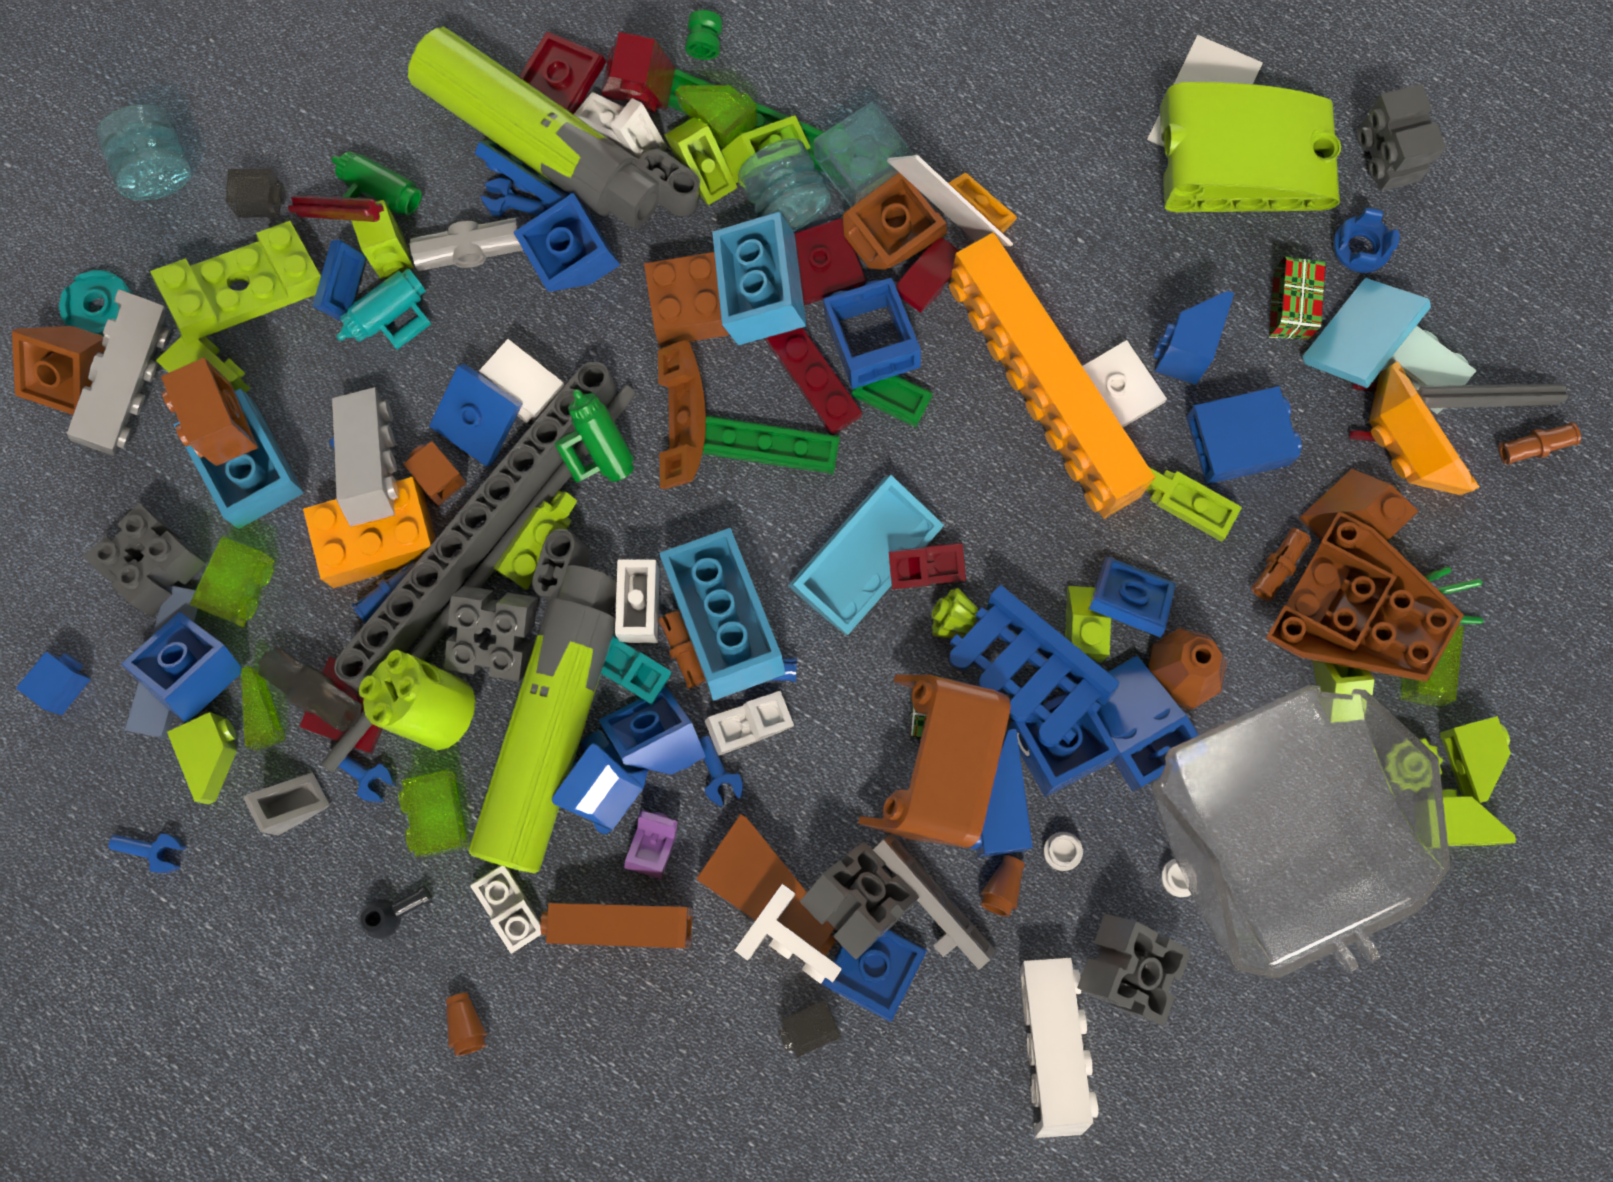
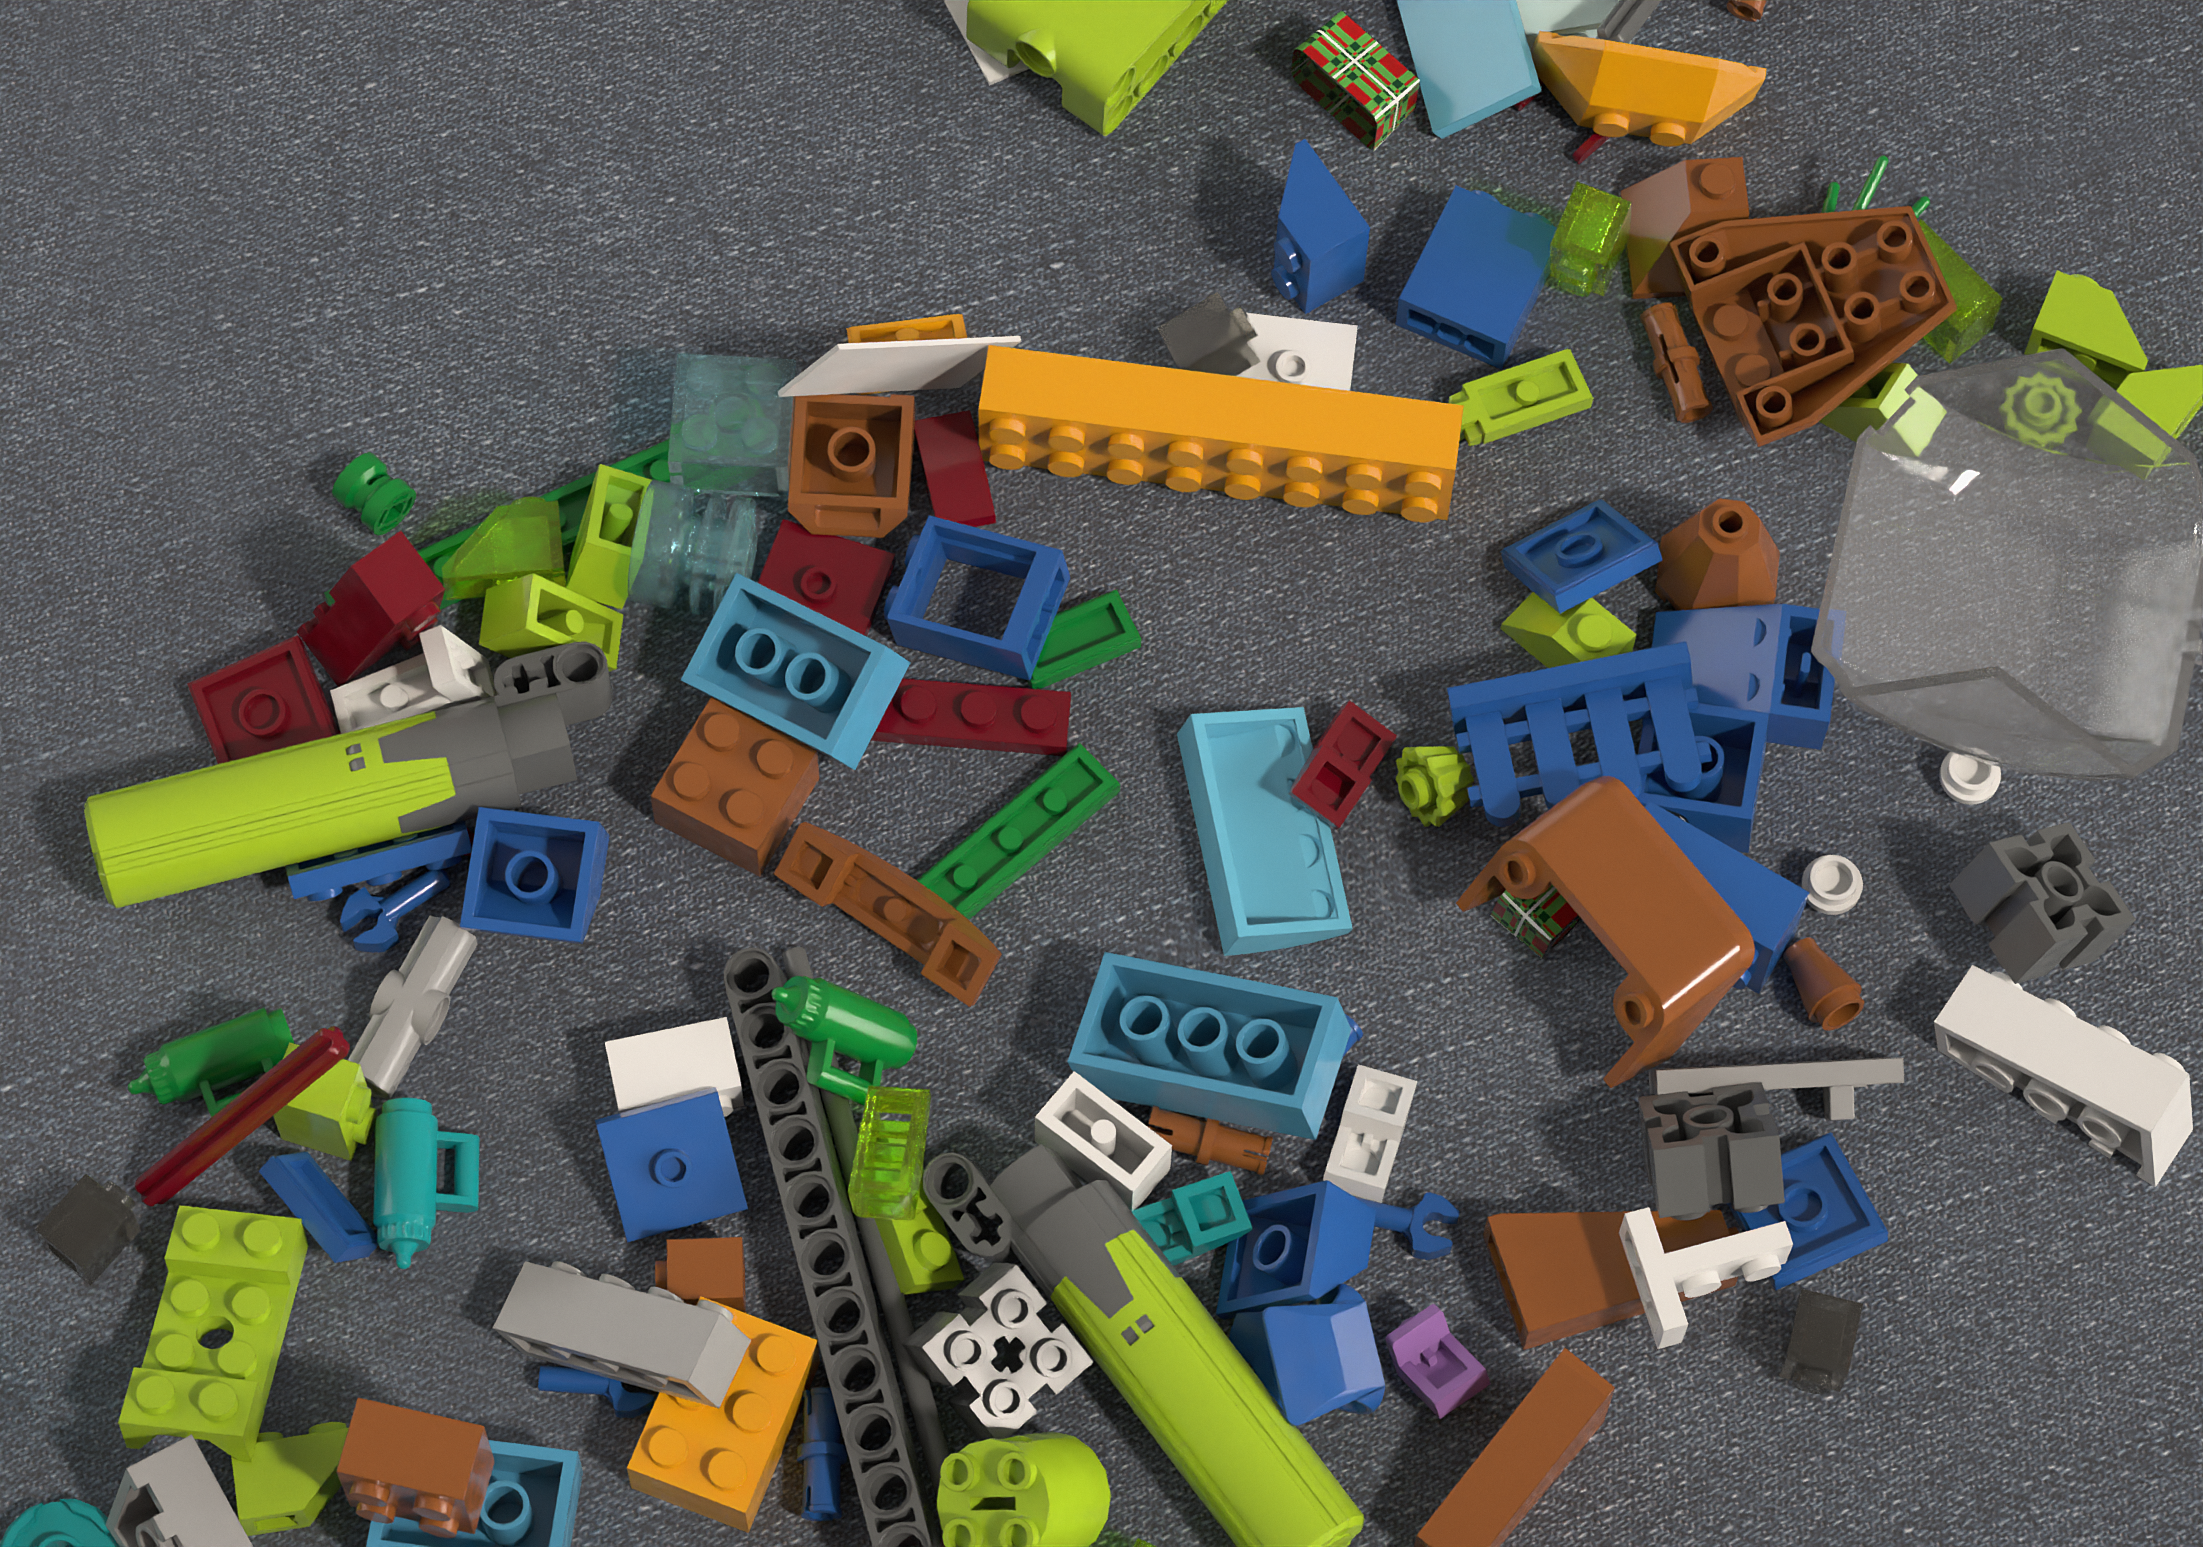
camera: 55 degrees left, 10 degrees down
none -> clear neon green slope [848,1086,931,1220]
none -> clear smoke brick [1158,292,1261,376]
none -> clear neon green brick [1550,181,1632,297]

